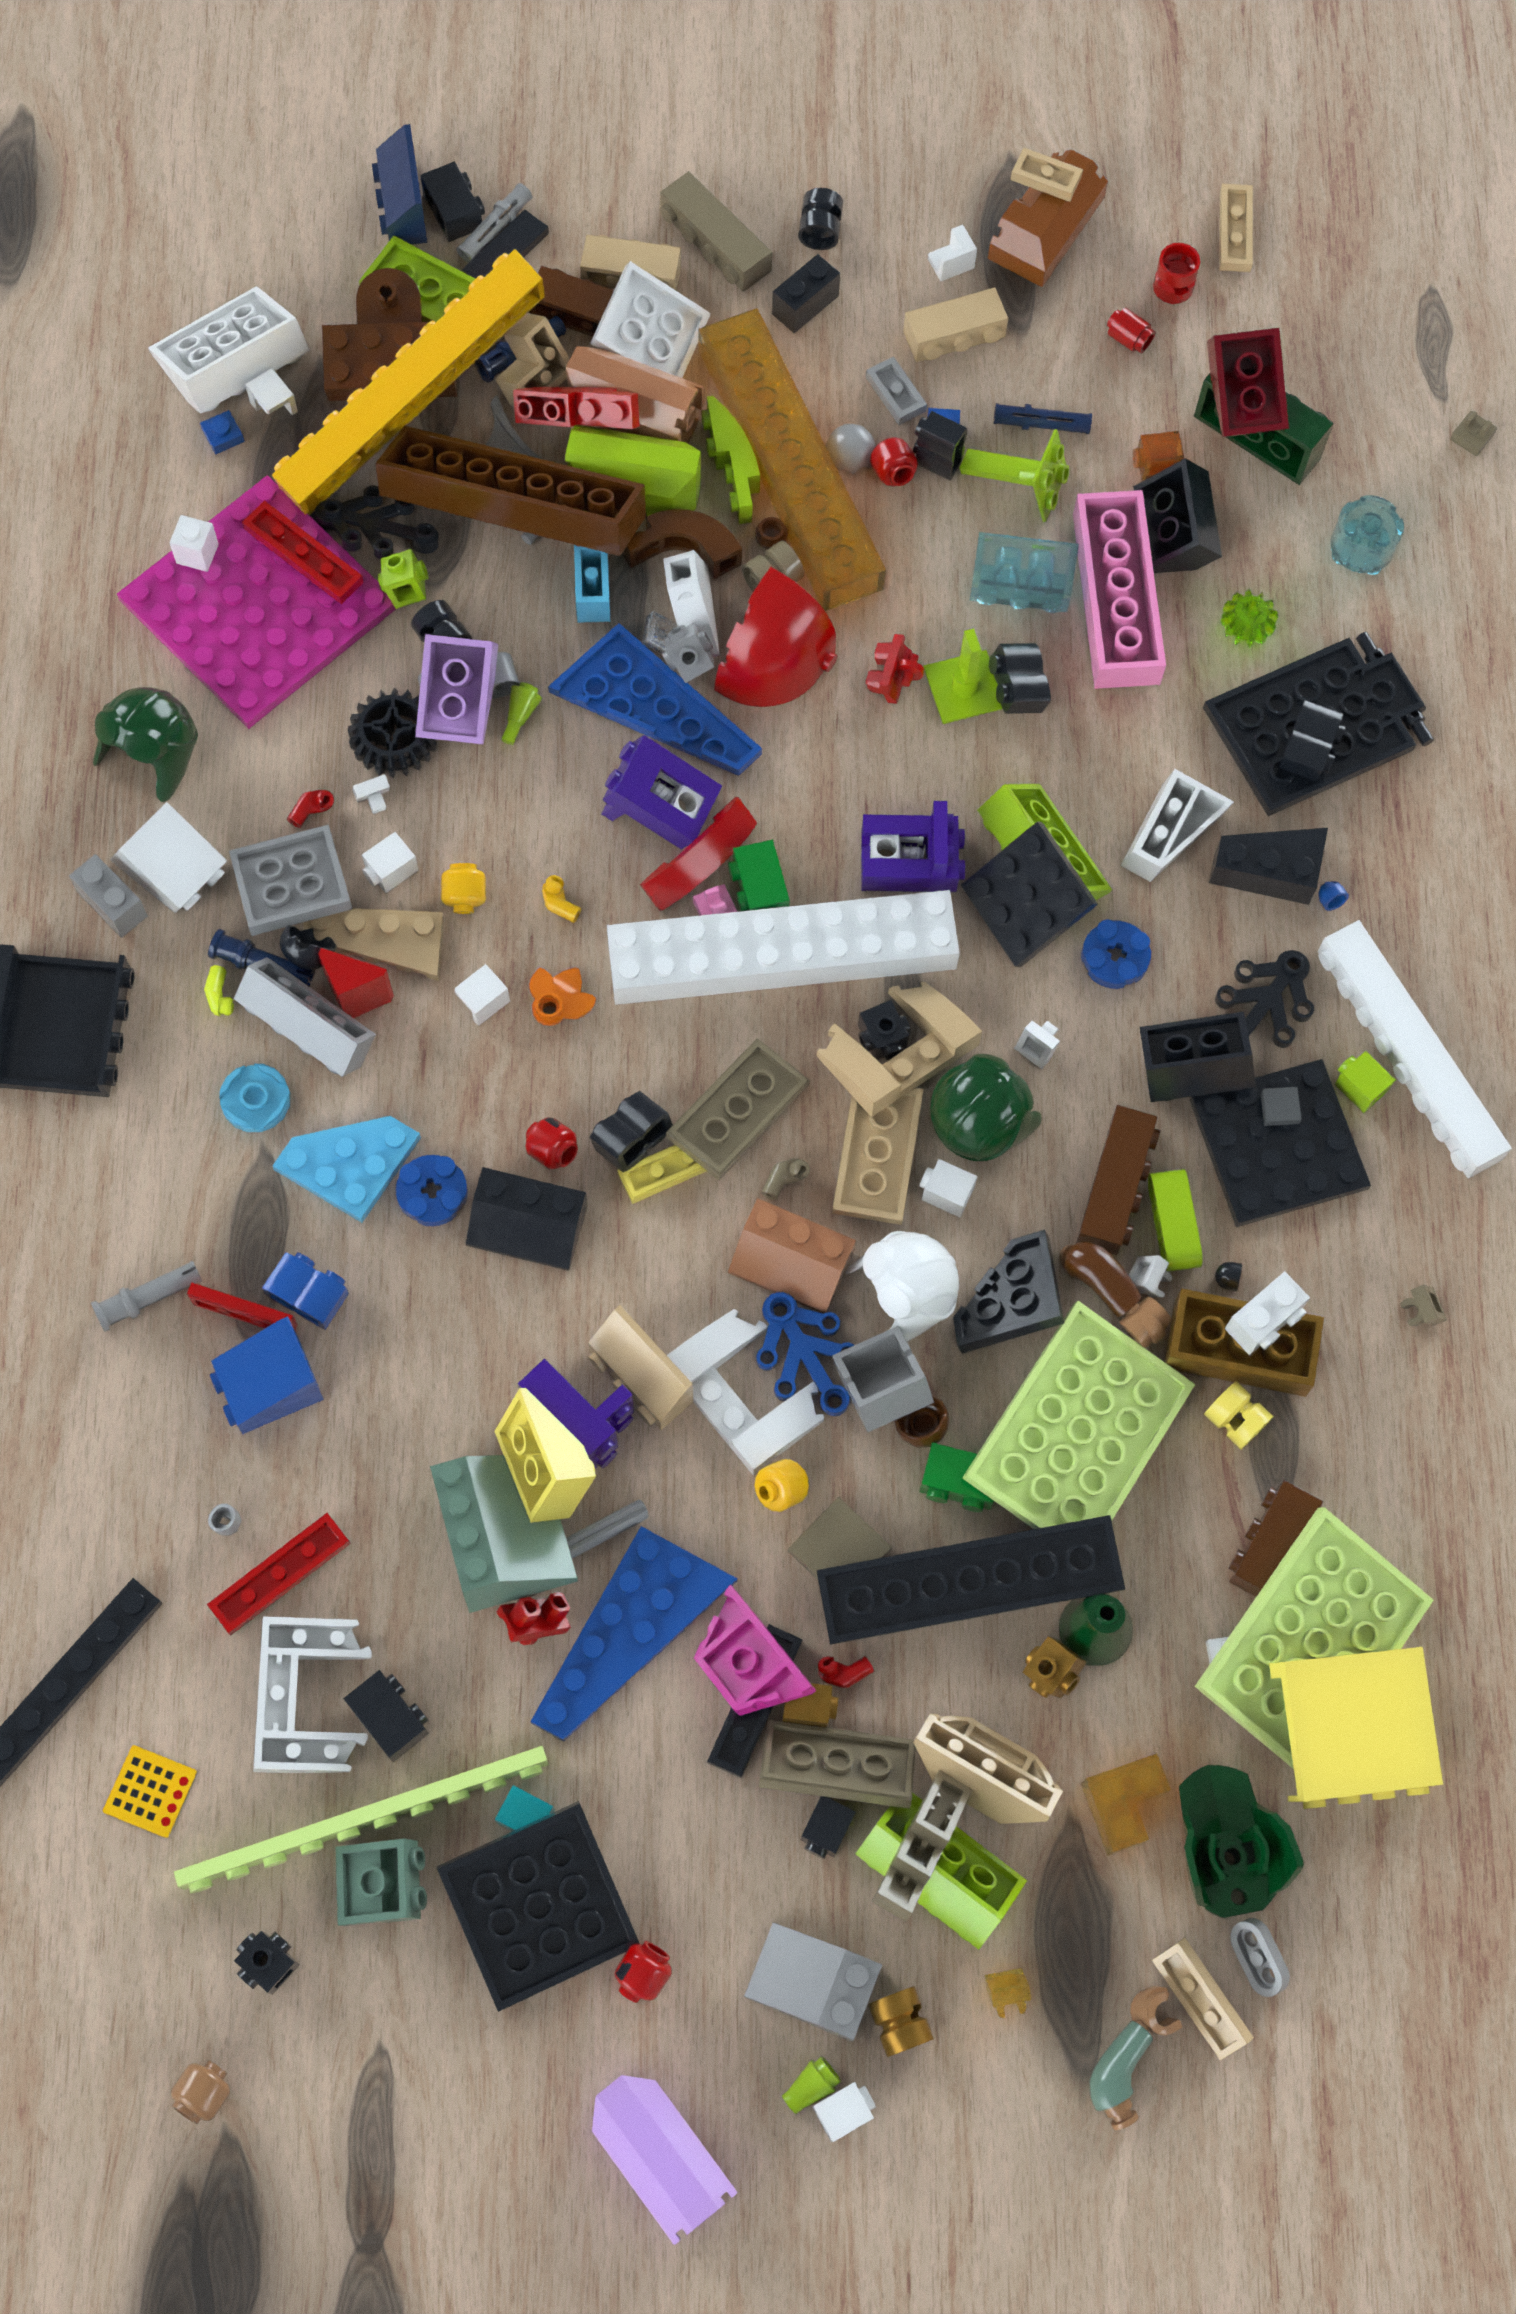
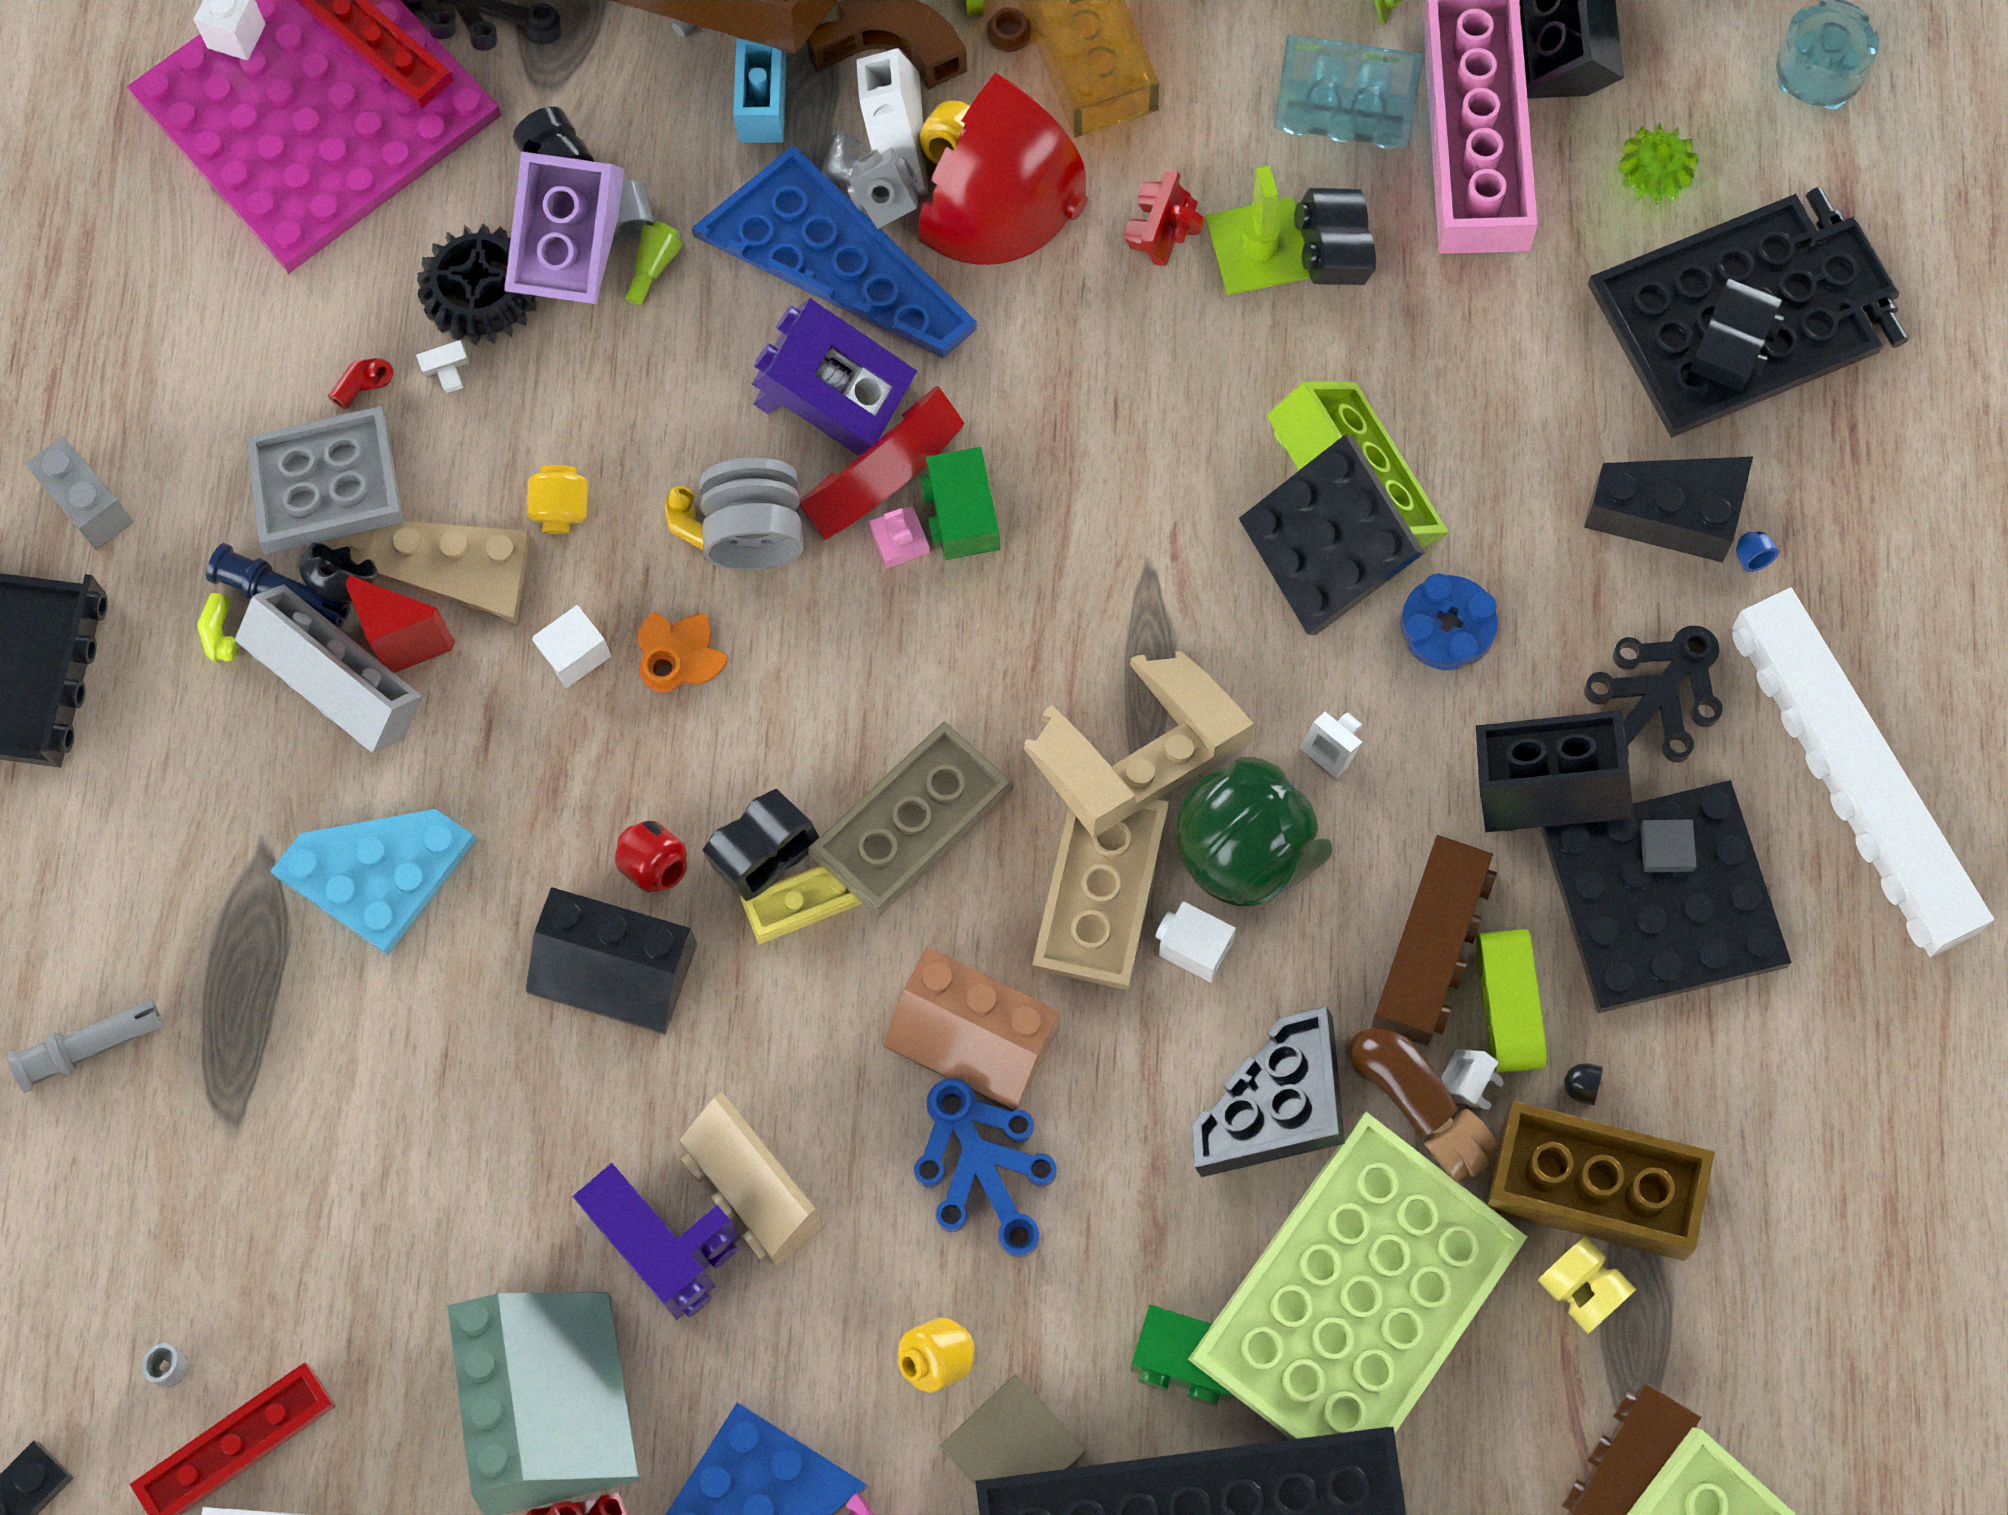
camera: 10 degrees right, 0 degrees up
dark green piece [93,687,198,802] -> none
white slope [110,802,227,913] -> none
red tile [187,1282,298,1331] -> none
blue slope [209,1316,324,1434] -> none
medium azure tile [219,1064,291,1132] -> none
blue brick [262,1252,349,1330] -> none
white brick [362,832,419,893] -> none
lime brick [378,549,429,609] -> none
blue plate [396,1155,468,1226] -> none
light yellow slope [494,1388,596,1523] -> none
light grey axle [566,1500,649,1559] -> none
white brick [607,890,960,1005] -> none
white wedge [667,1309,824,1476] -> none
dark tan wheel [742,540,804,592] -> none
dark tan arm [761,1158,810,1200] -> none
light grey piece [832,1326,934,1432] -> none
white piece [846,1231,959,1342] -> none
black brick [858,1000,911,1060] -> none
dark purple brick [861,801,965,892] -> none
reddish brown hair [894,1396,949,1448] -> none
white wedge [1121,769,1234,882] -> none
white brick [1225,1271,1310,1355] -> none
lime brick [1334,1051,1396,1113] -> none
dark tan tile [1400,1284,1447,1326] -> none
none -> light grey wheel [699,457,803,571]
none -> yellow head [919,100,970,165]

